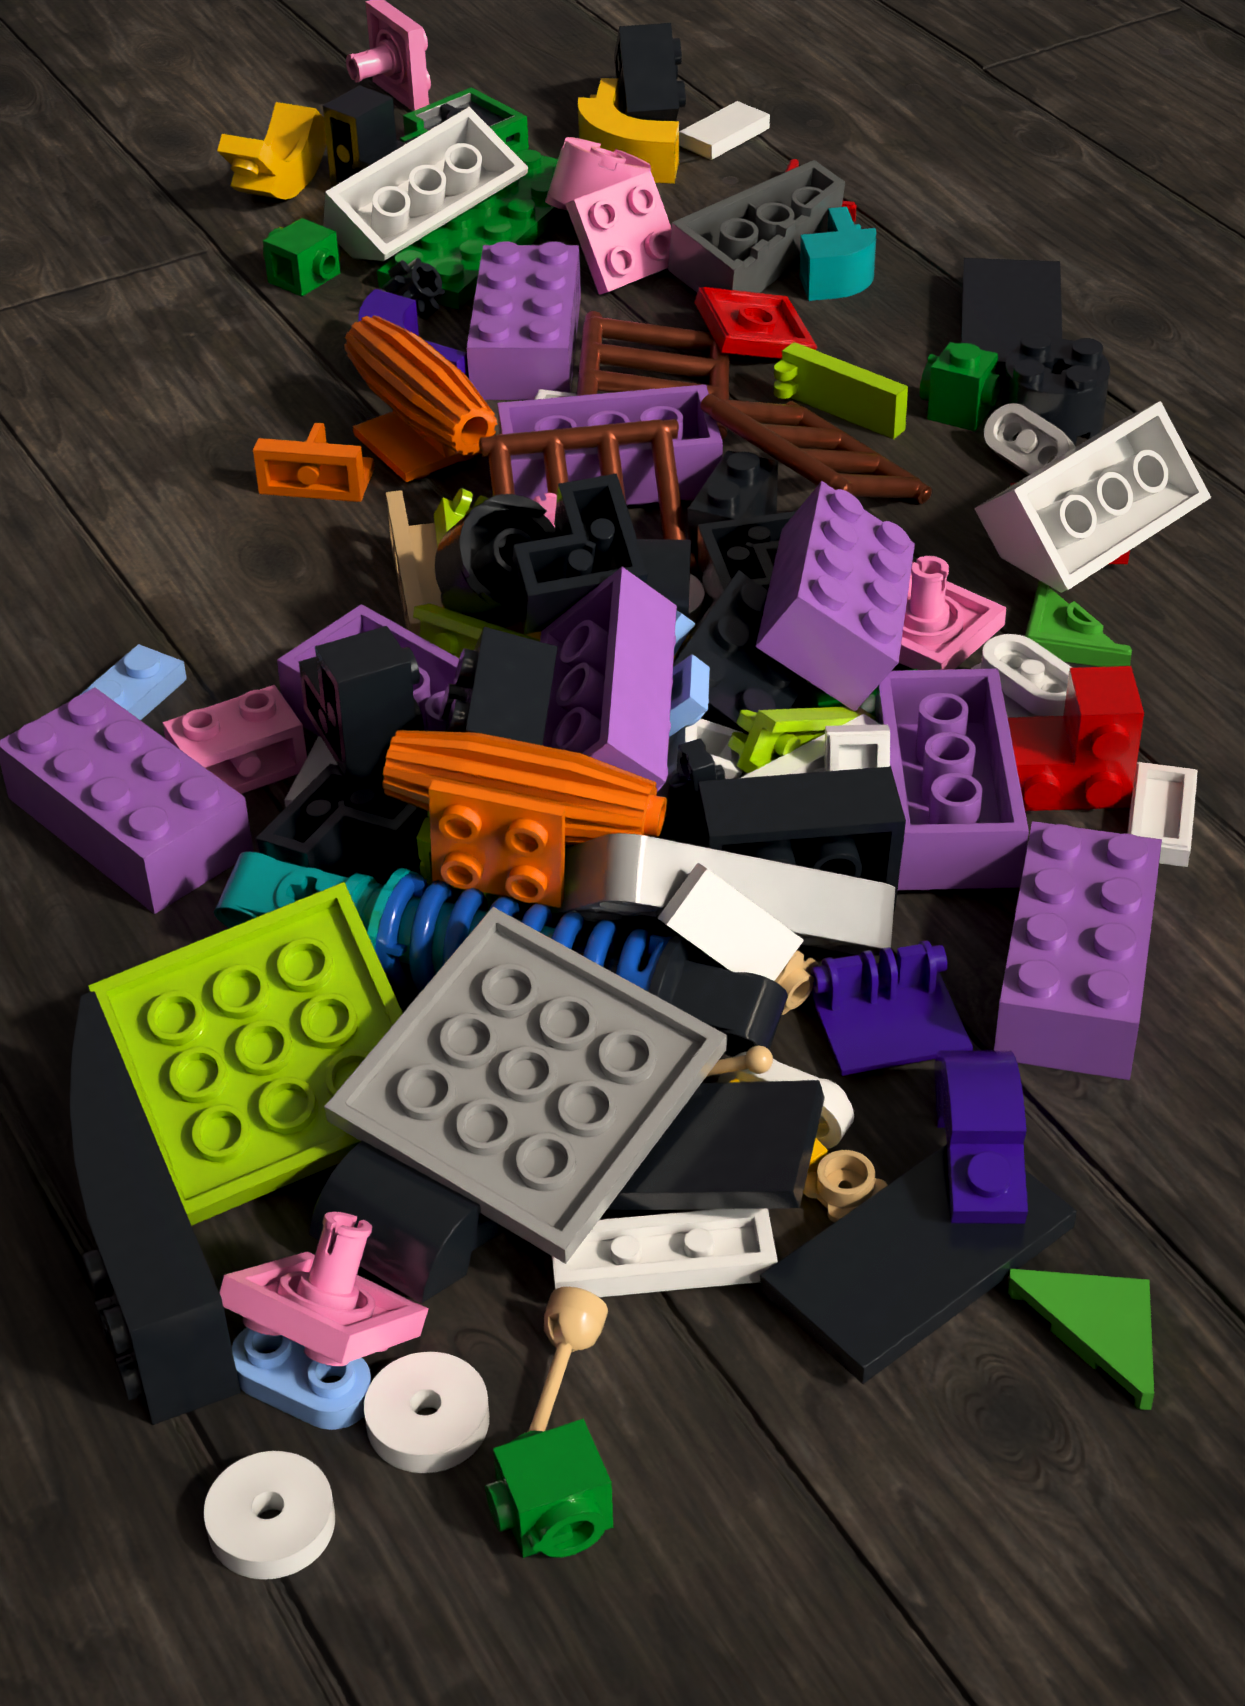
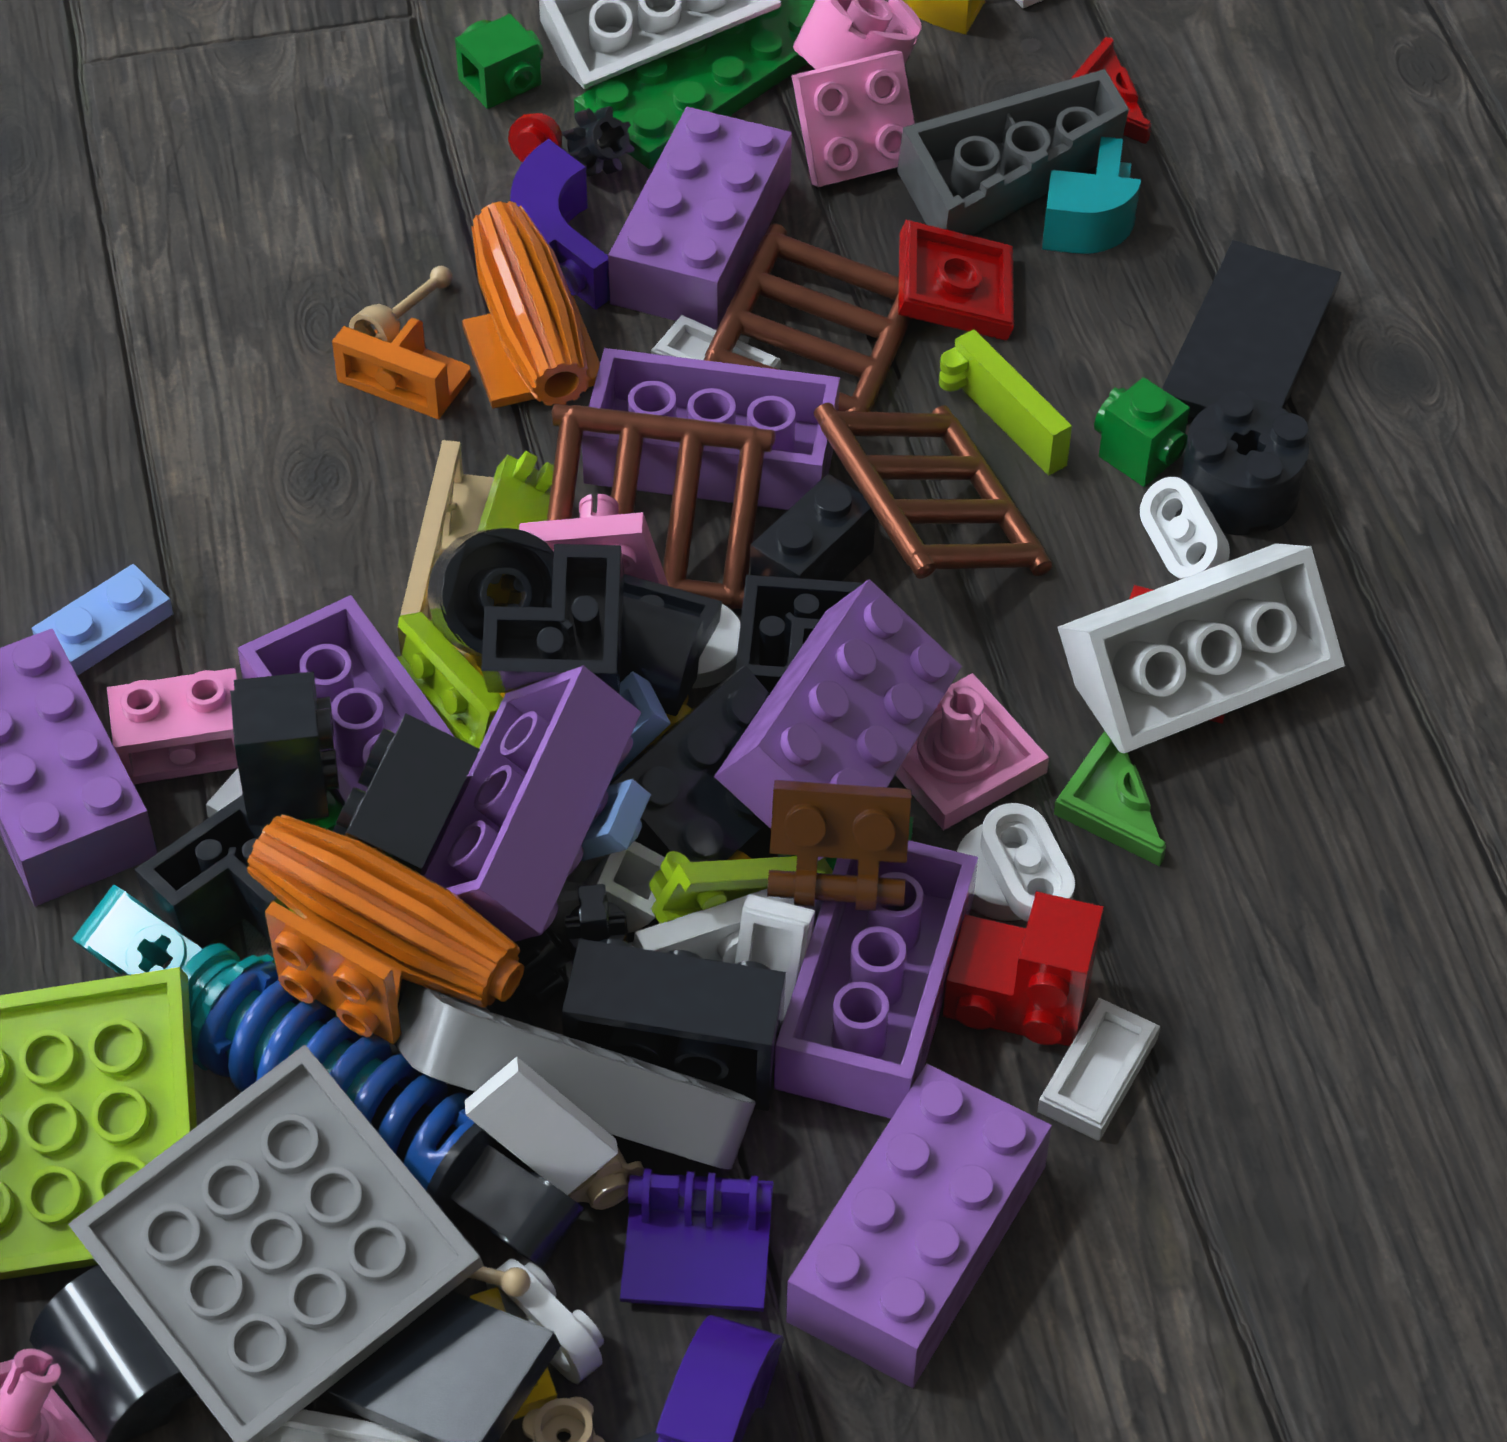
camera: 15 degrees right, 10 degrees up
none -> tan hinge [349,266,453,343]
none -> red plate [508,113,562,162]
none -> reddish brown plate [767,780,912,911]

